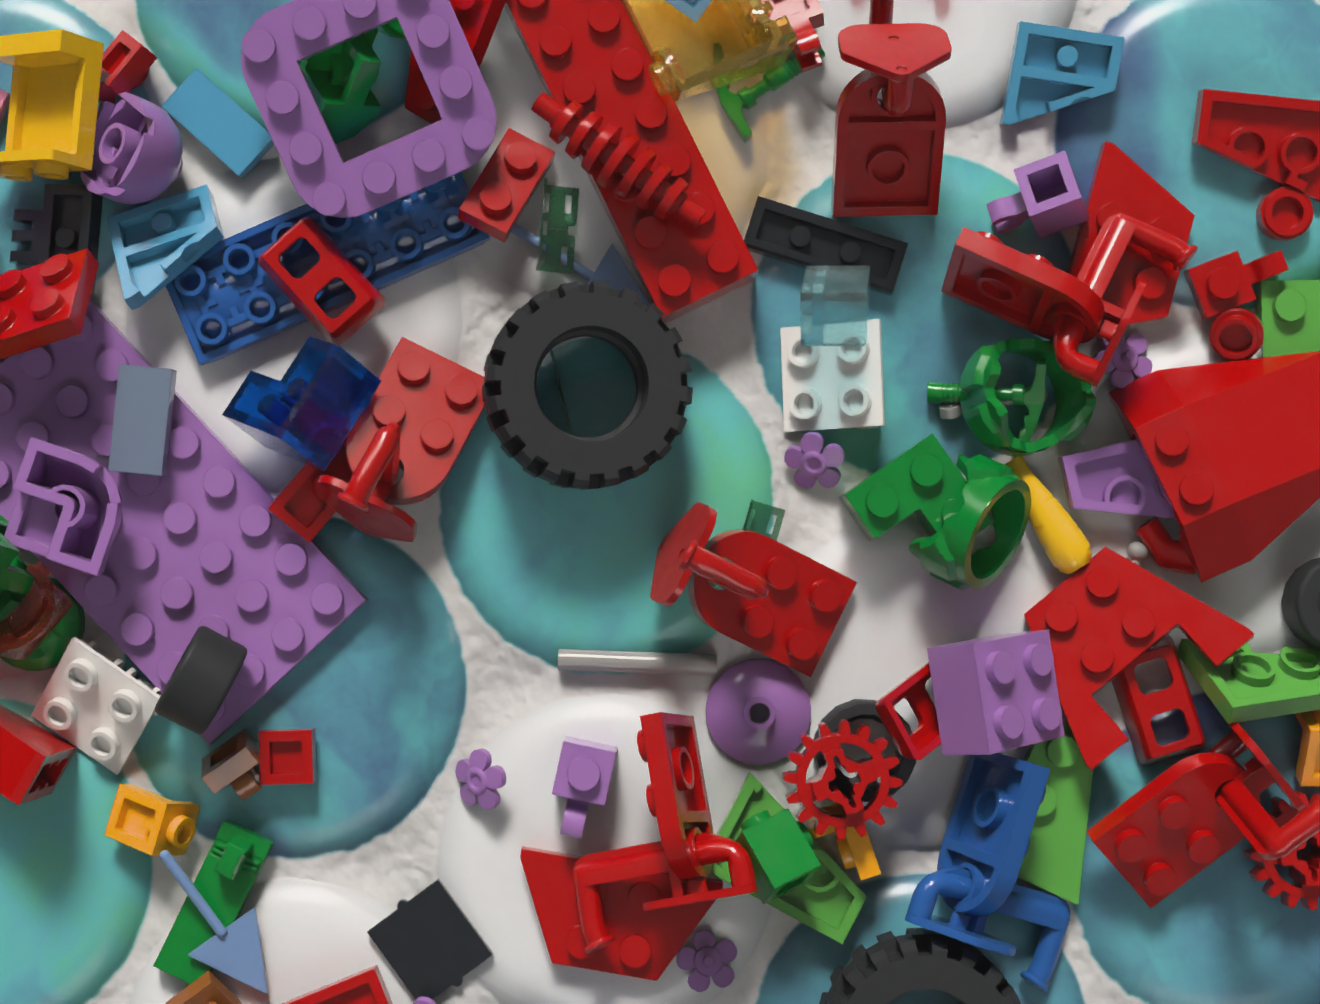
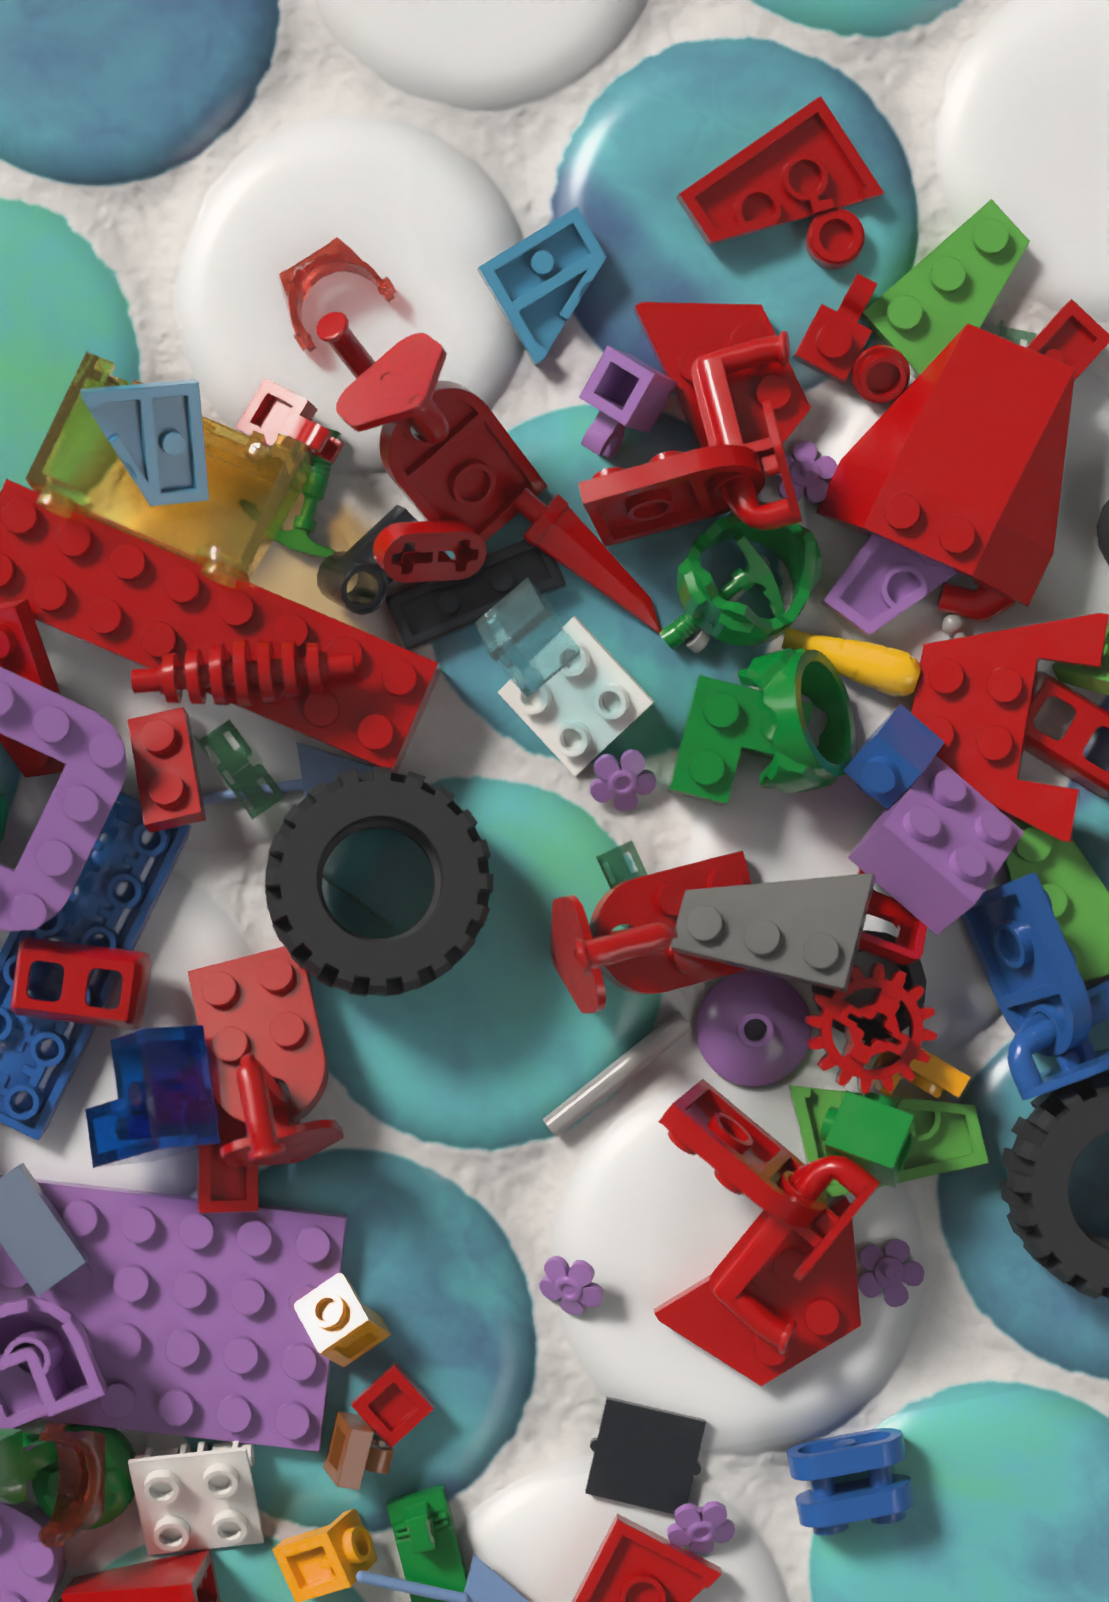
camera: 30 degrees left, 0 degrees up
black tyre [155,626,247,734] -> none
medium lavender brick [552,736,617,838] -> none
none -> bracket [294,1273,392,1368]
none -> black piece [317,505,418,615]
none -> red beam [373,520,487,583]
none -> red bar [511,487,661,633]
none -> dark grey wing [670,873,876,993]
none -> blue brick [843,704,945,810]

